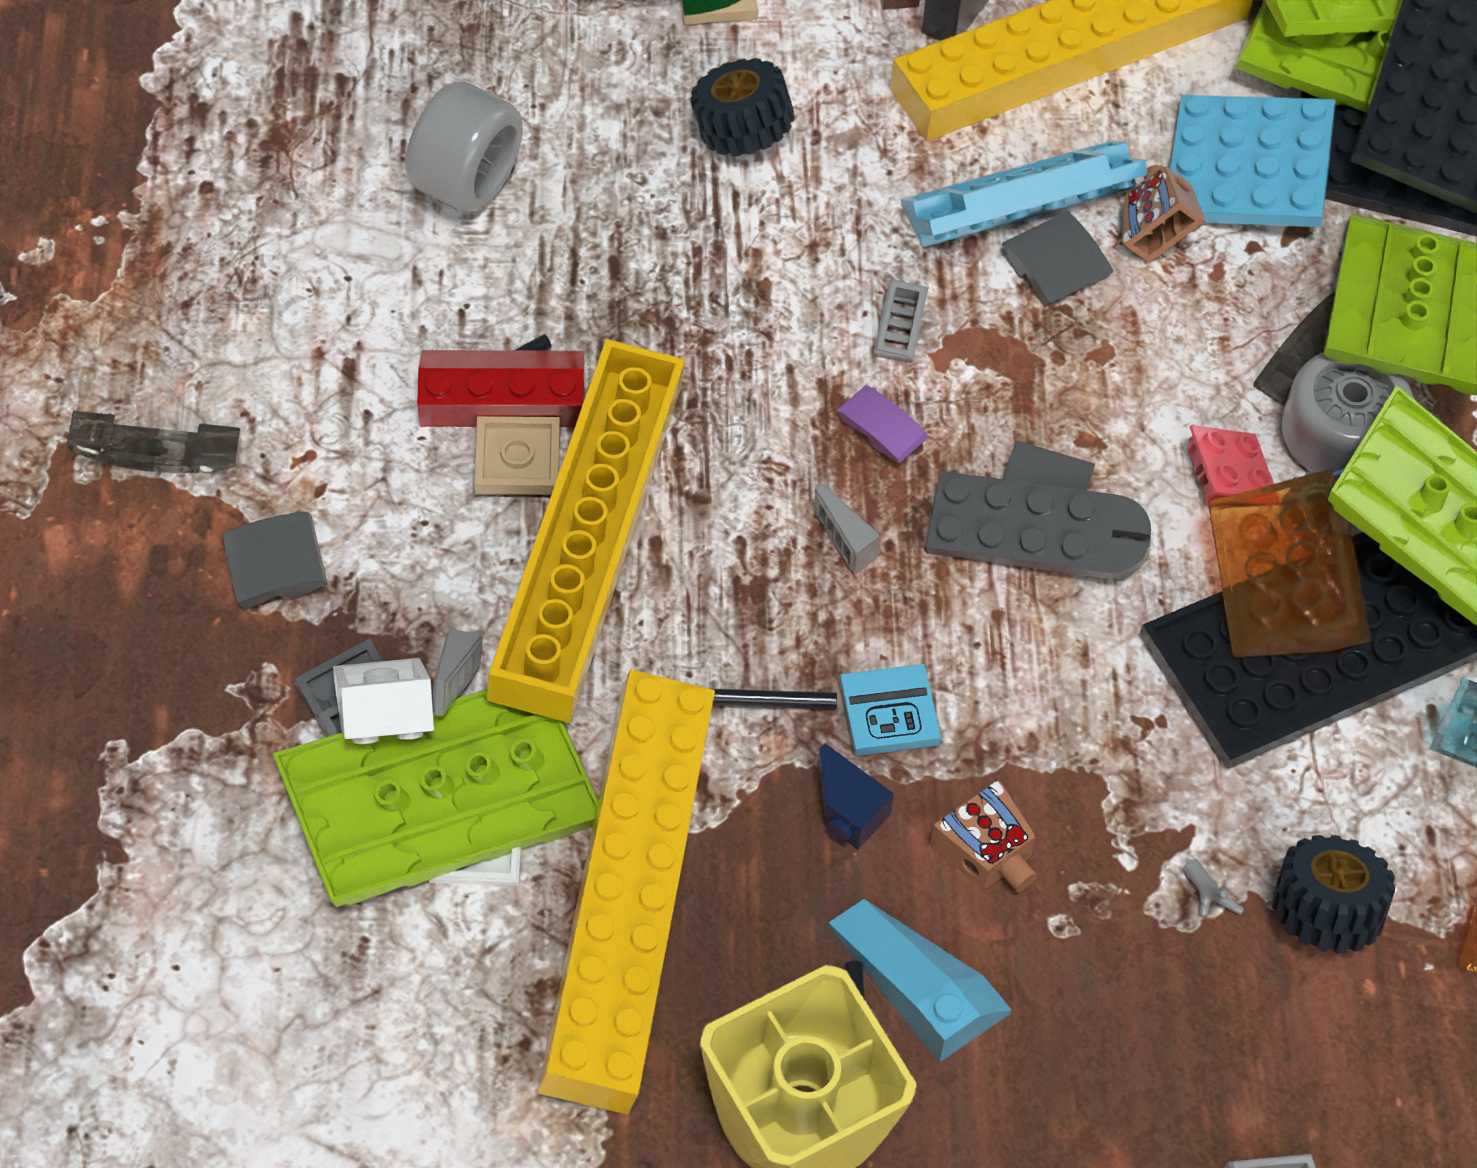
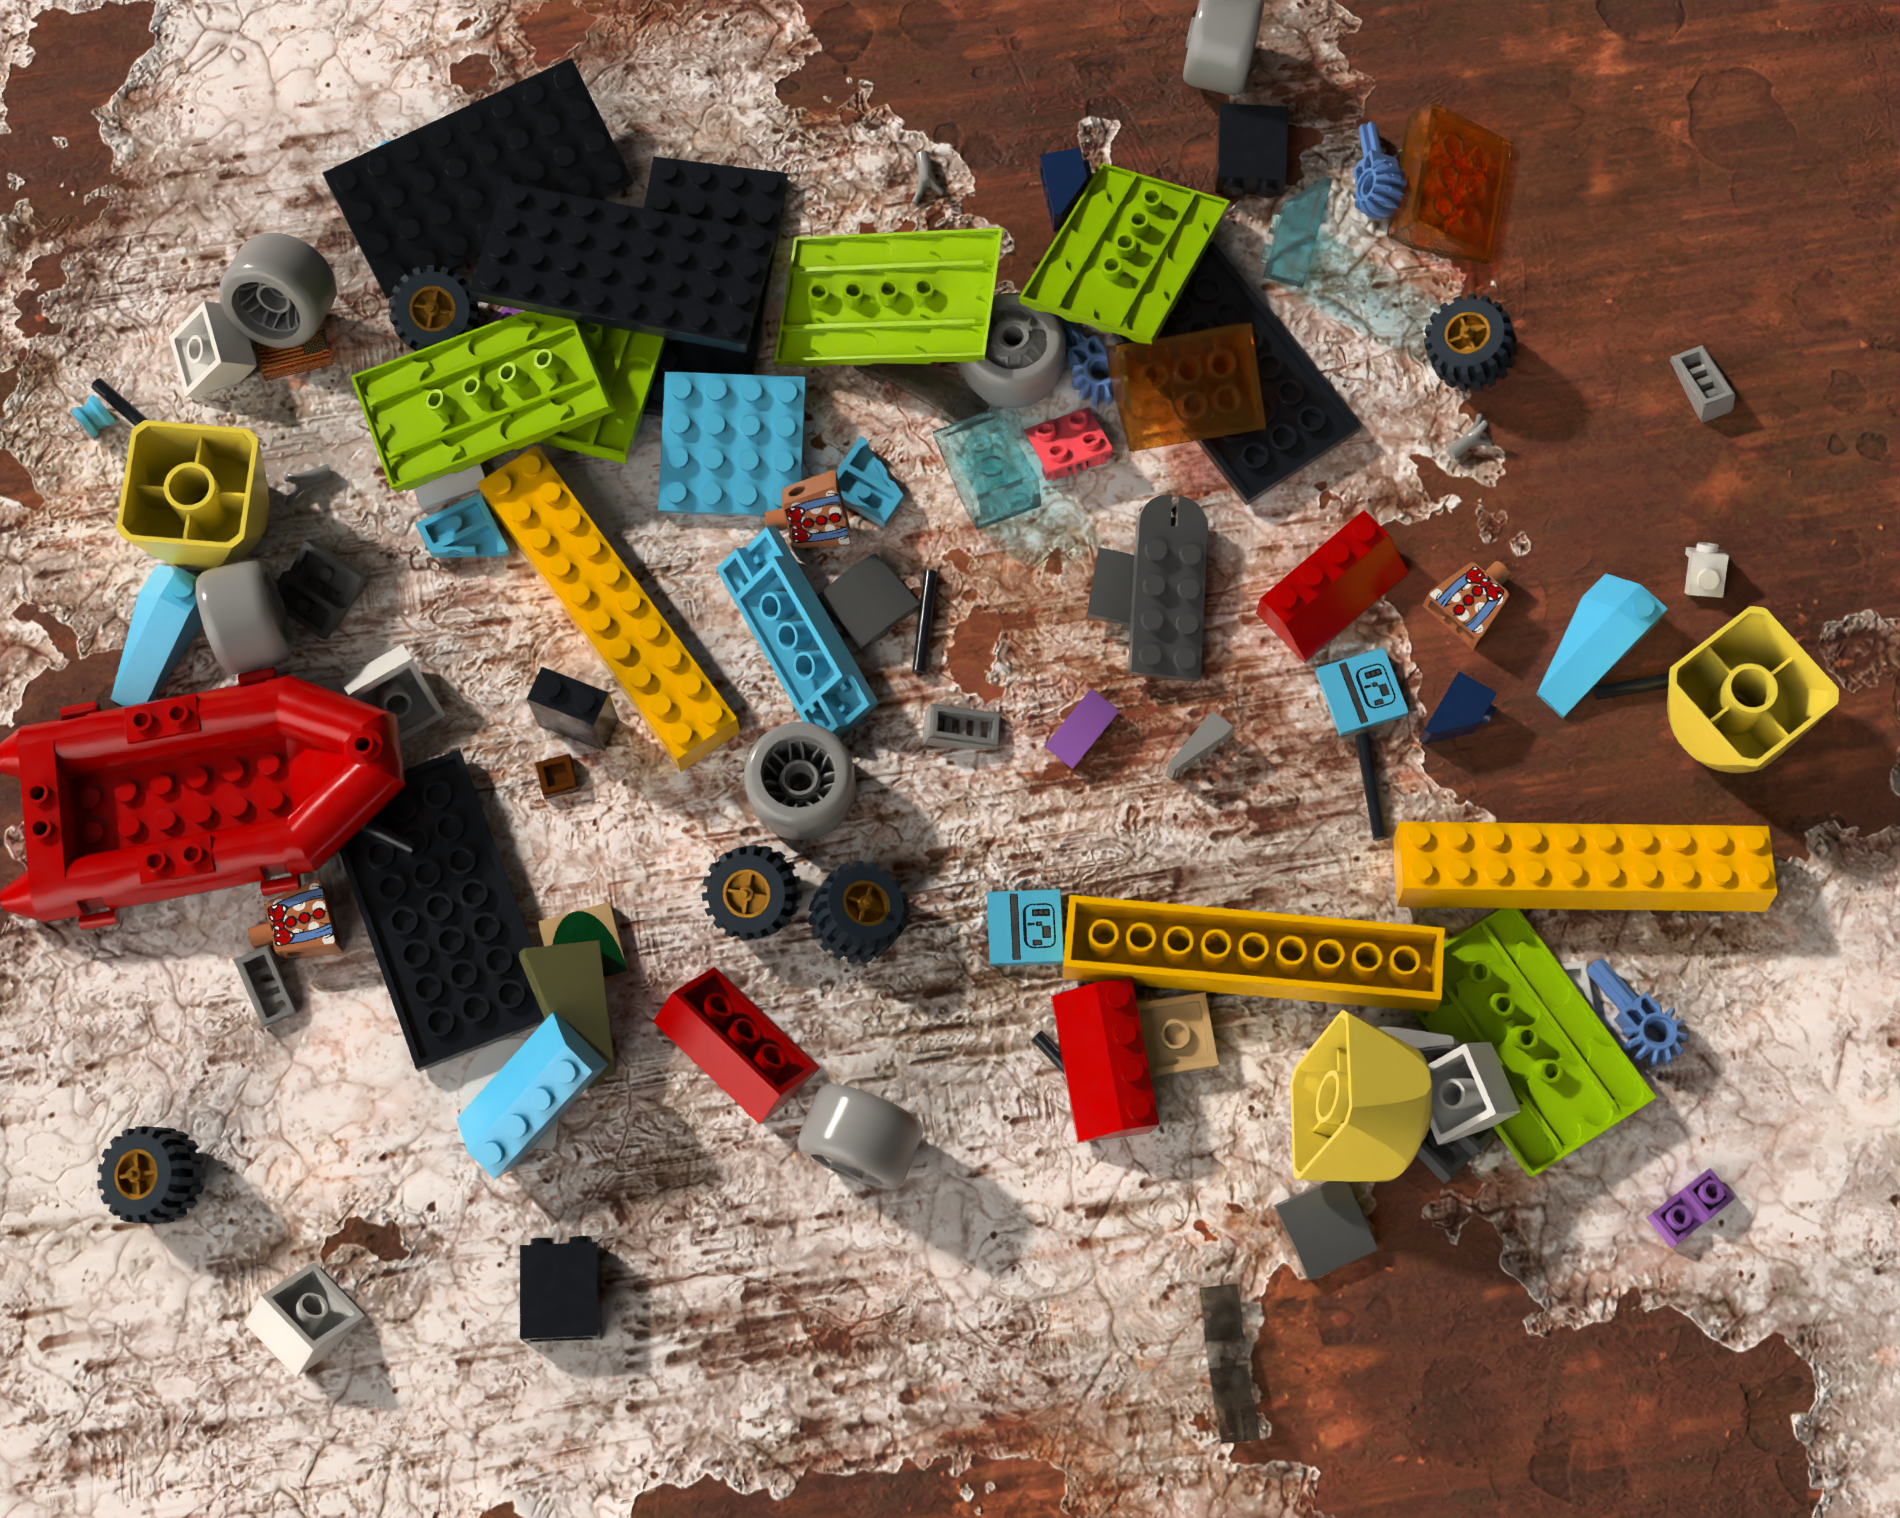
camera: 95 degrees left, 15 degrees up
none -> red slope [653,967,820,1124]
none -> light grey wheel [744,722,856,840]
none -> black wheel [808,861,910,964]
none -> medium azure wing [836,436,903,528]
none -> black bar [912,570,938,675]
none -> clear light blue slope [933,408,1042,530]
none -> medium azure tile [987,889,1064,967]
none -> red slope [1256,510,1408,663]
none -> light yellow piece [1290,1010,1433,1182]
none -> medium blue gear [1586,958,1688,1067]
none -> medium lavender slope [1647,1168,1735,1248]
none -> white bracket [1684,542,1729,598]

